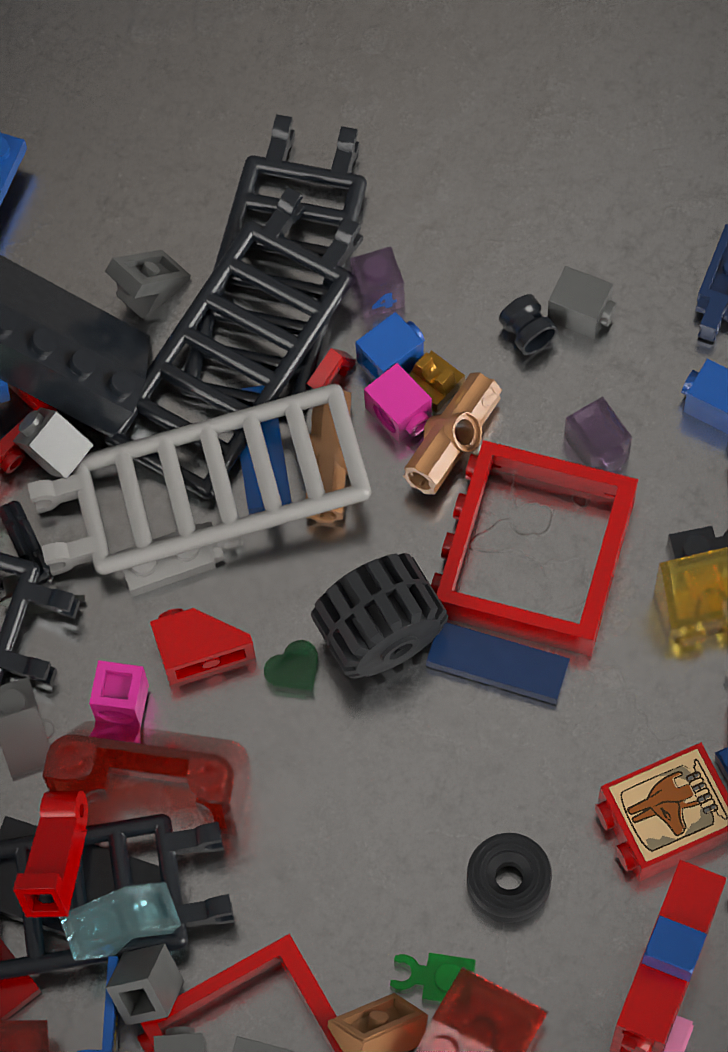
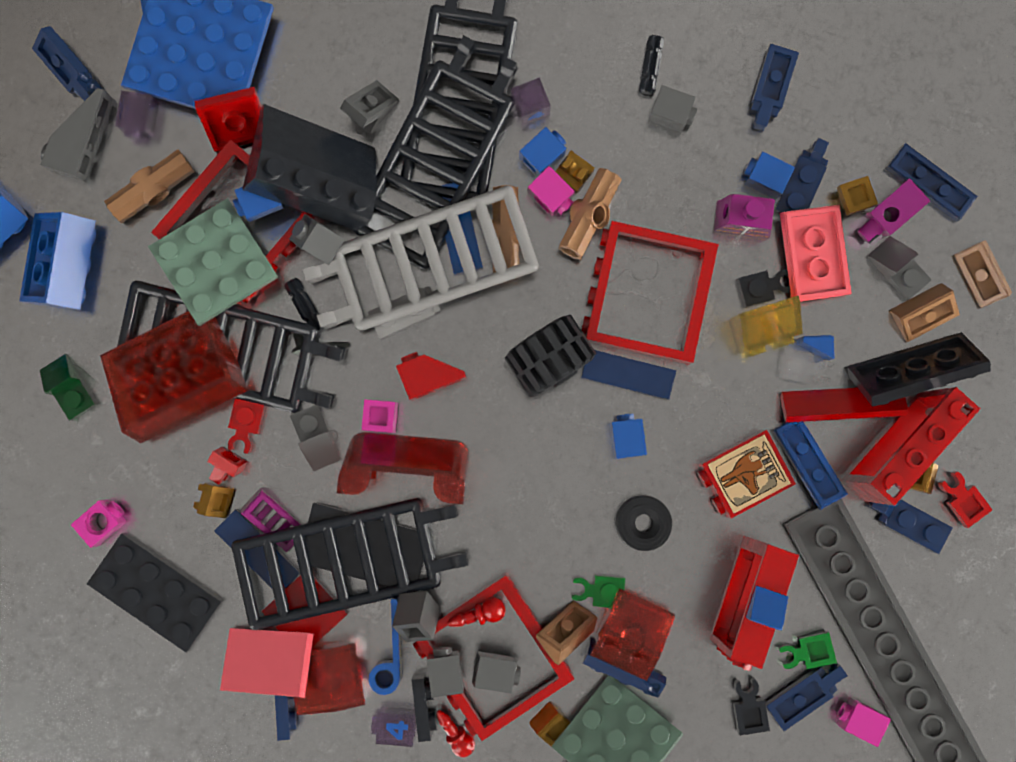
camera: 10 degrees left, 20 degrees up
red leg [13,790,88,917] -> none
clear light blue slope [60,882,181,961] -> none
clear green tile [264,640,319,696] -> none
red tile [307,348,356,389] -> none
black wheel [499,294,558,355] -> none
clear purple brick [564,396,632,472] -> none
none -> red bar [447,597,506,627]
none -> blue brick [610,414,647,459]
none -> black axle [639,35,664,95]
none -> magenta torso [713,194,775,238]

